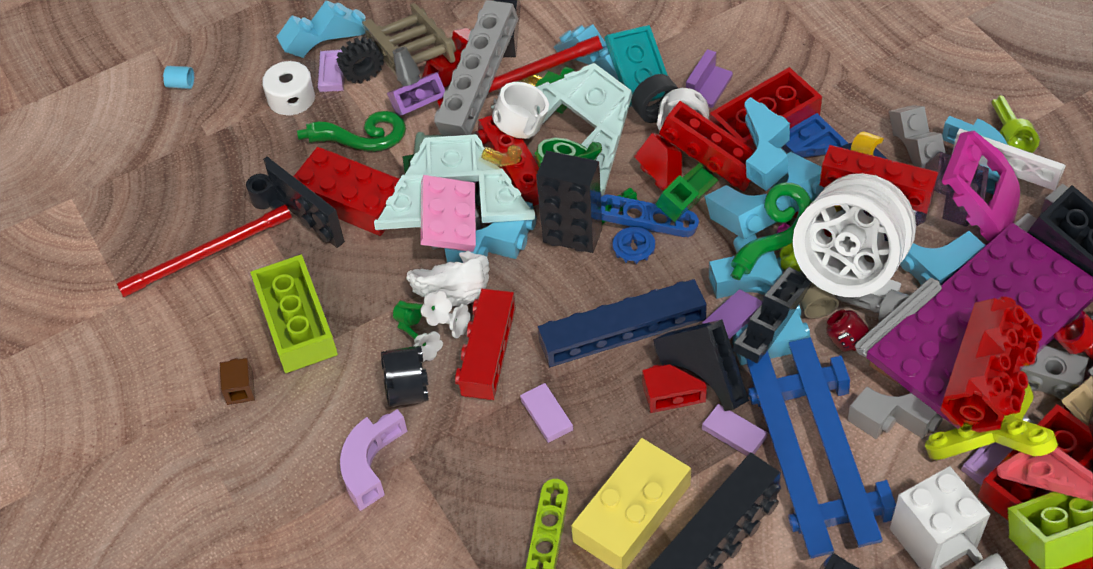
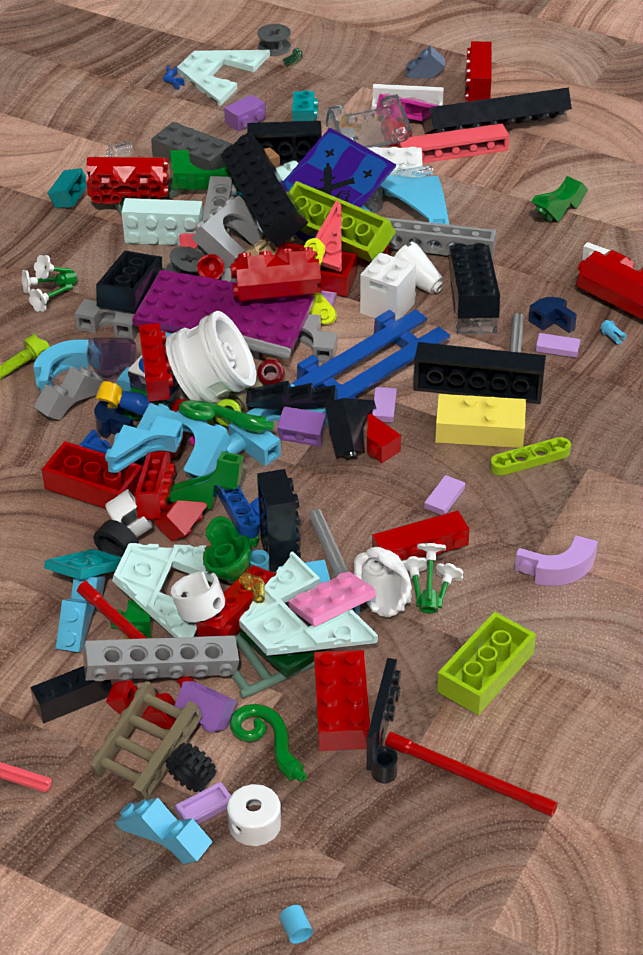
camera: 125 degrees left, 10 degrees down
reddish brown brick [219,358,255,405] -> none
black brick [381,346,429,407] -> none
dark grey cone [392,46,421,86] -> none
dark blue brick [537,279,707,368] -> none
medium lavender panel [686,49,733,108] -> none
dark pink slope [942,131,1020,242] -> none
white fence [952,128,1066,191] -> none
none -> light grey axle [310,509,348,577]

